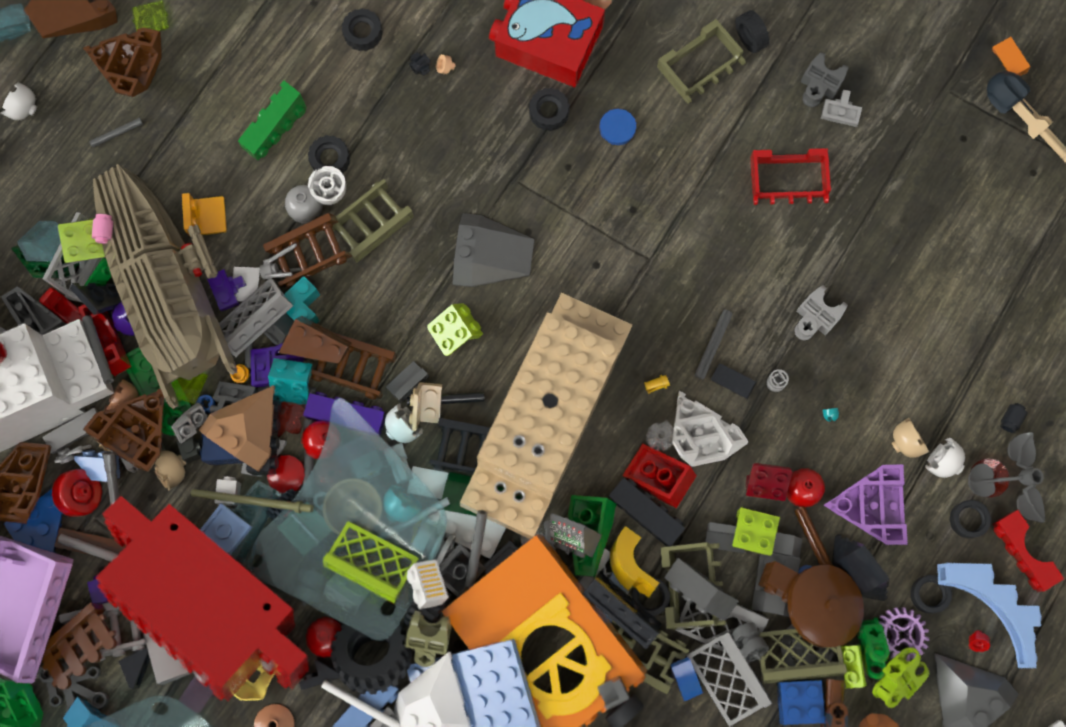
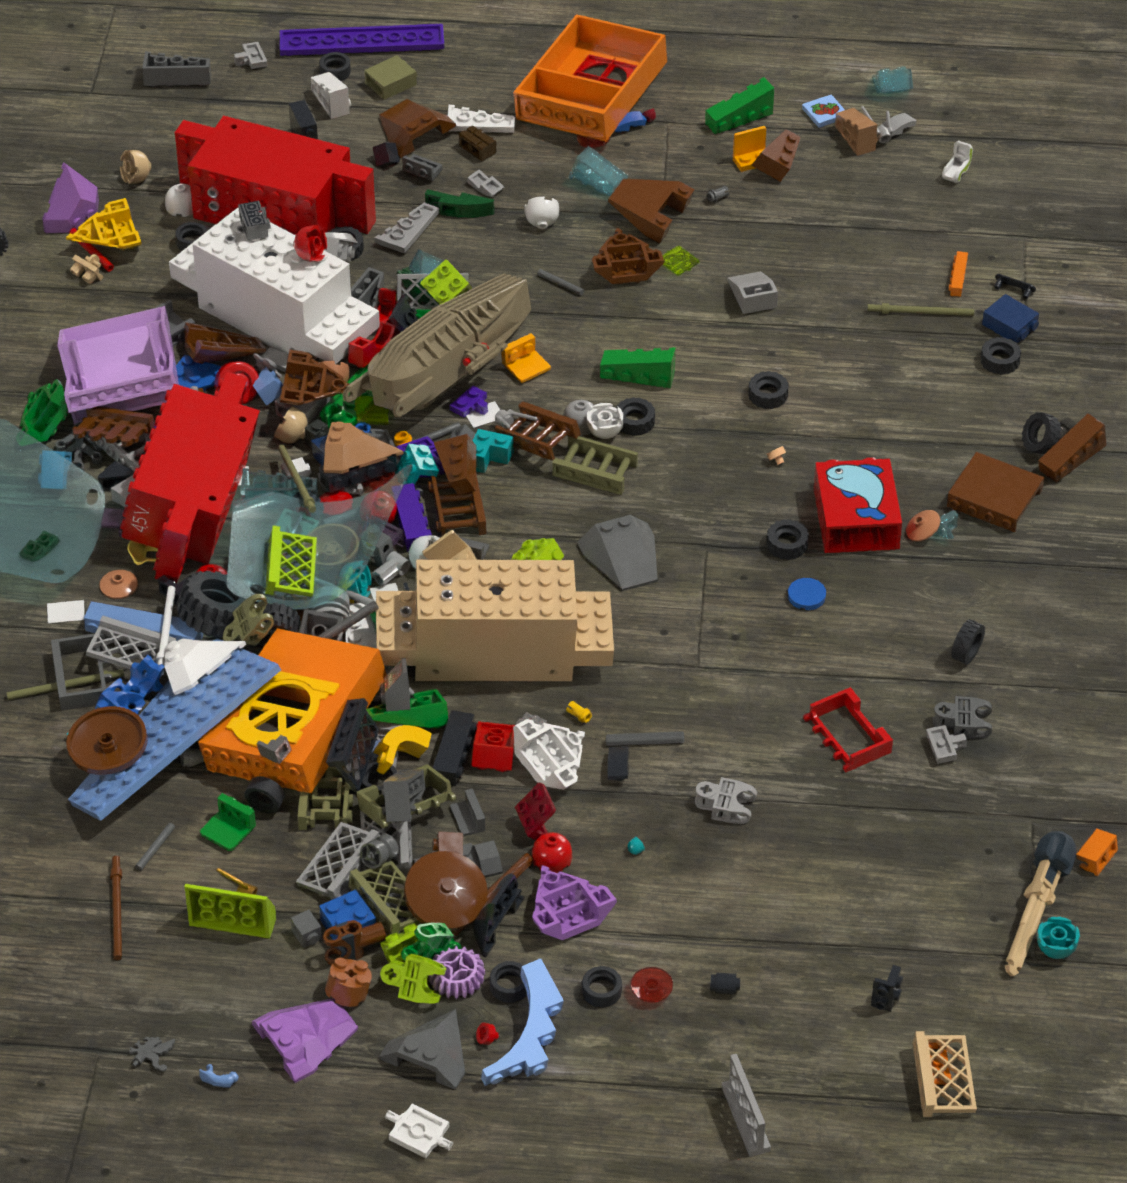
camera: 60 degrees right, 30 degrees down
dark grey piece [82,315,114,384] -> none
bright pink brick [92,214,113,244] -> none
dark grey piece [103,451,120,505] -> none
light grey slope [172,403,208,443] -> none
light blue tile [200,503,252,556] -> none
light grey fence [219,278,293,357] -> none
white brick [407,559,448,609] -> none
black gear [409,52,432,76] -> none
olive hinge [657,19,746,104] -> none
blue slope [670,657,703,701] -> none
lime bracket [732,508,780,556] -> none
light grey wheel [766,370,789,392] -> none
tan cylinder [892,418,929,458] -> none
white cylinder [925,438,965,478] -> none
dark grey plant [968,432,1045,522] -> none
red arch [992,510,1064,592] -> none

